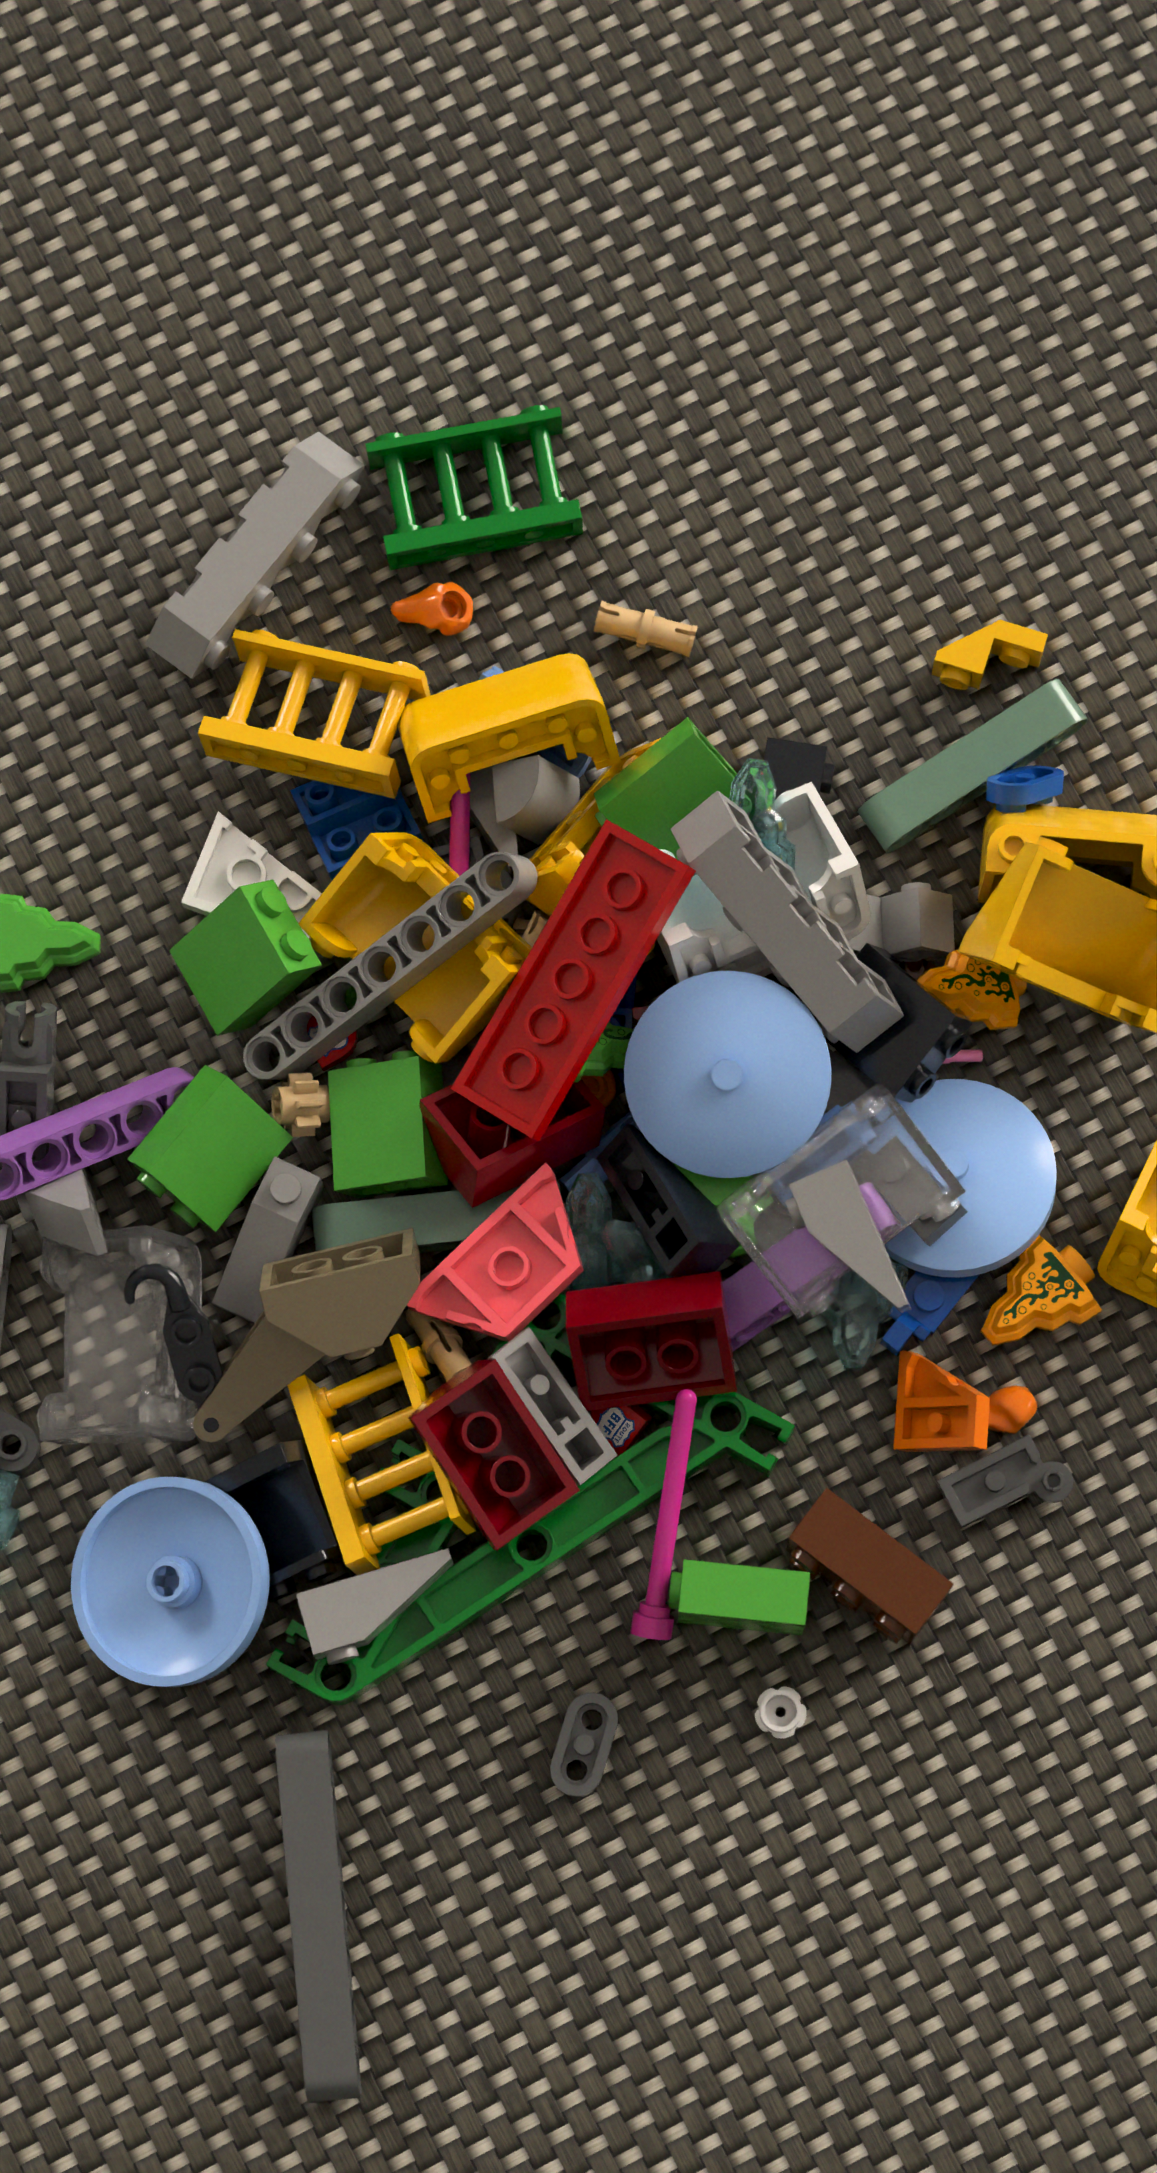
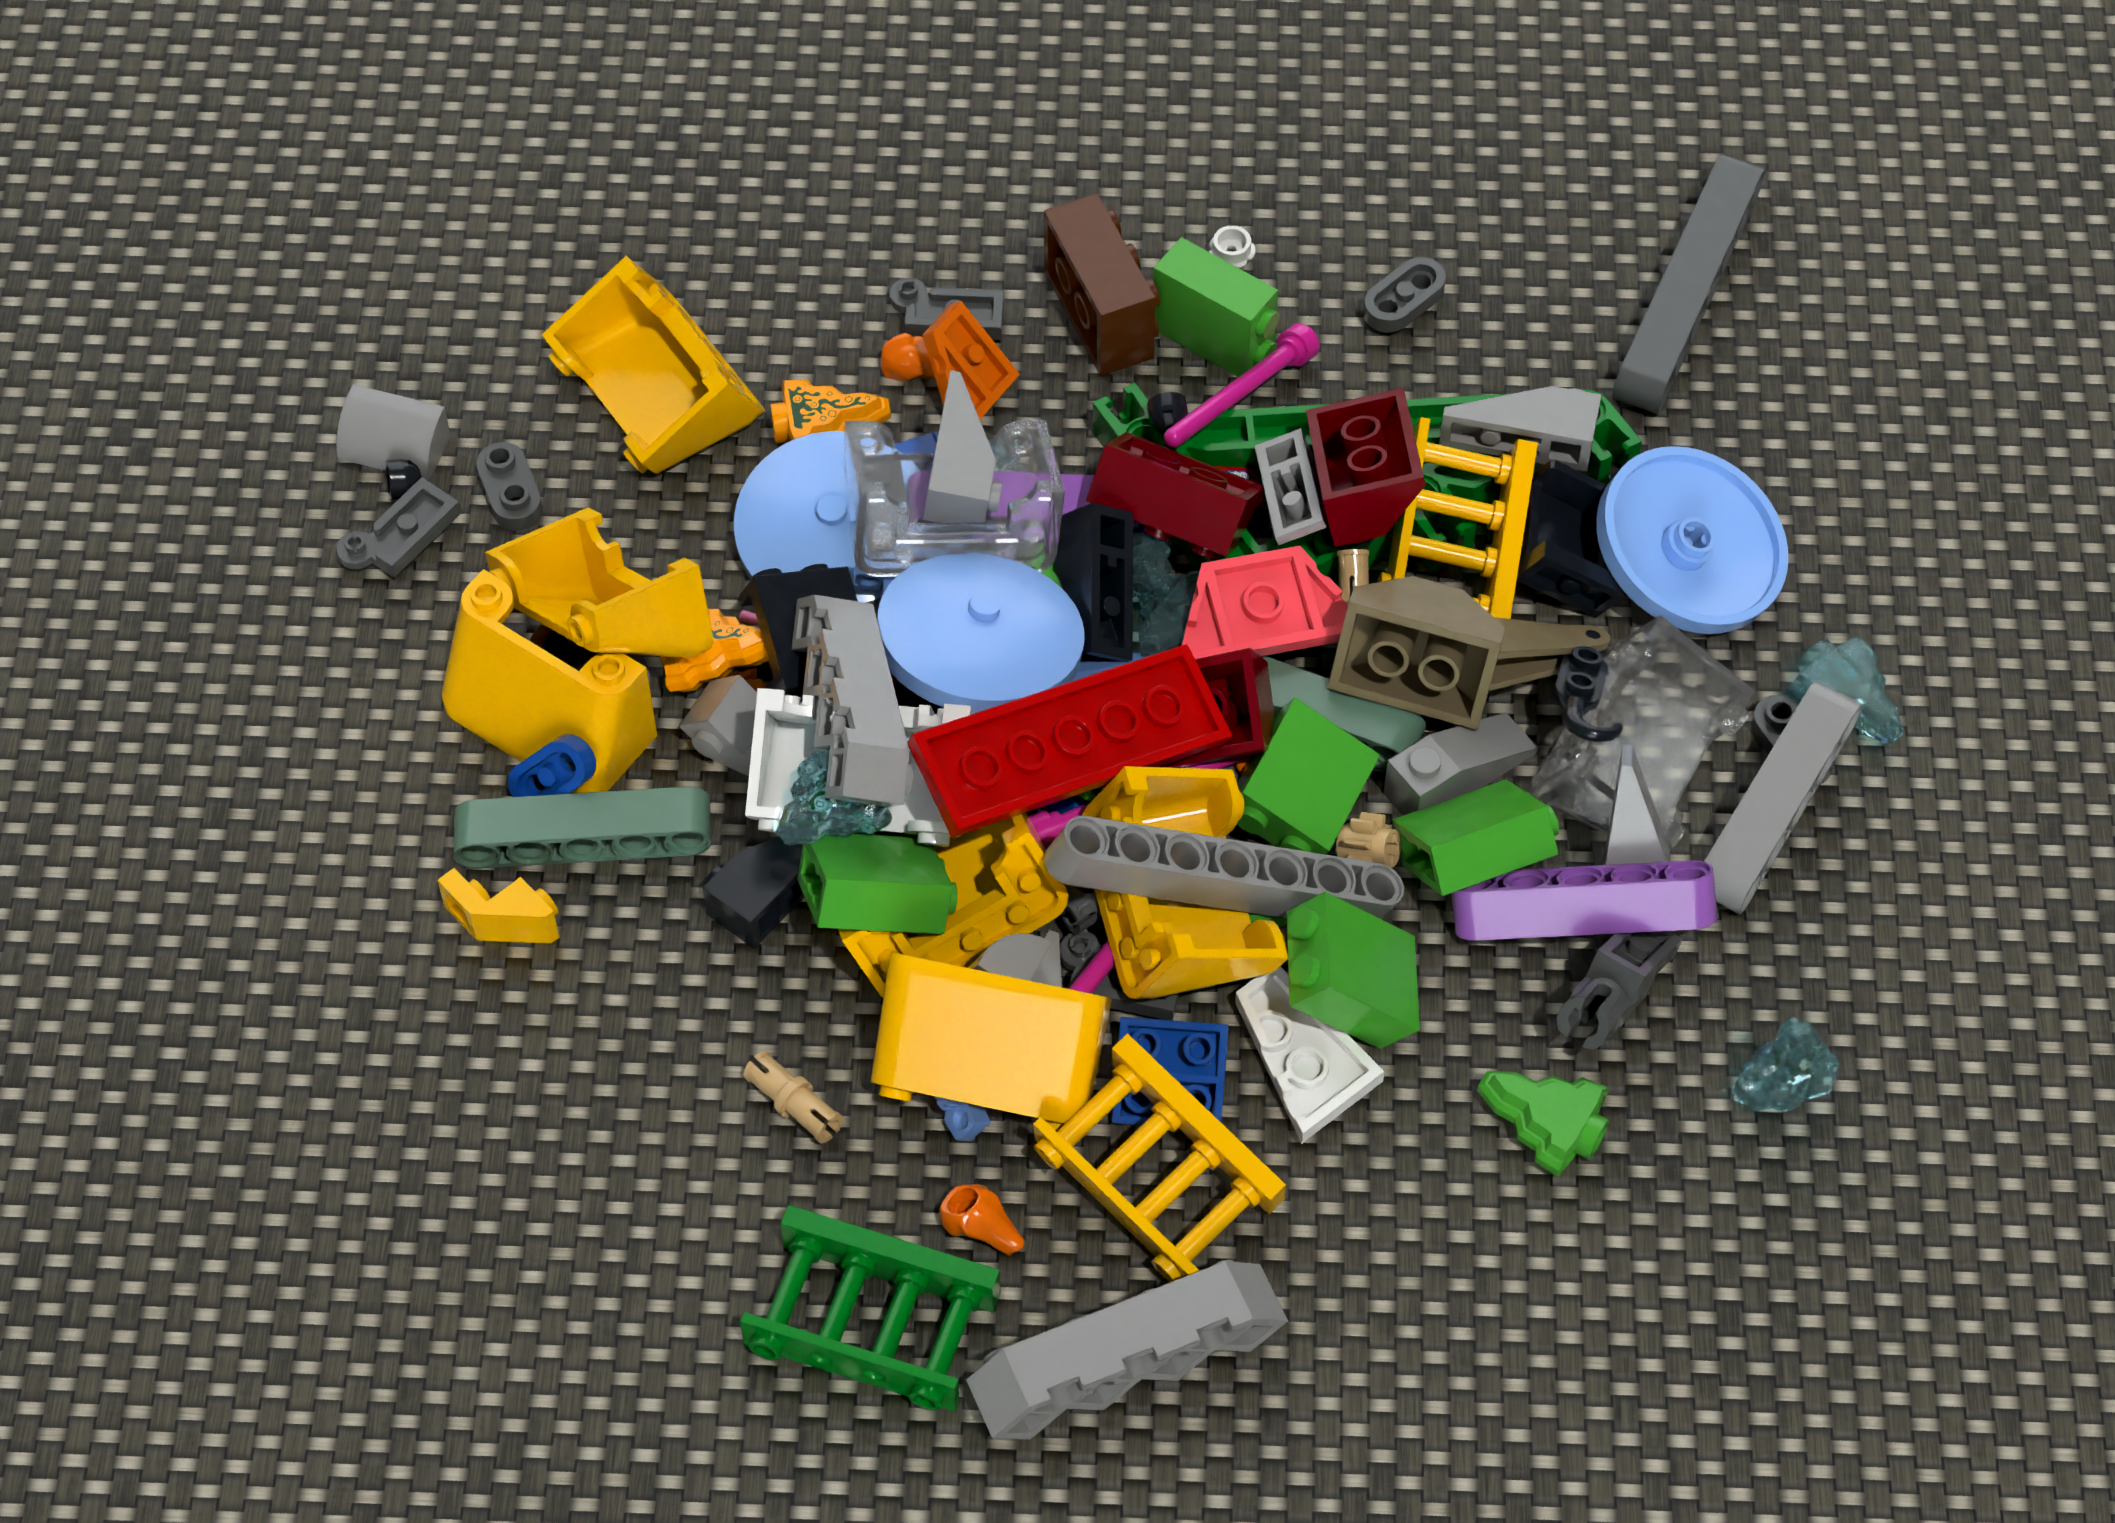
camera: 155 degrees left, 20 degrees down
none -> black hinge [1147,392,1188,435]

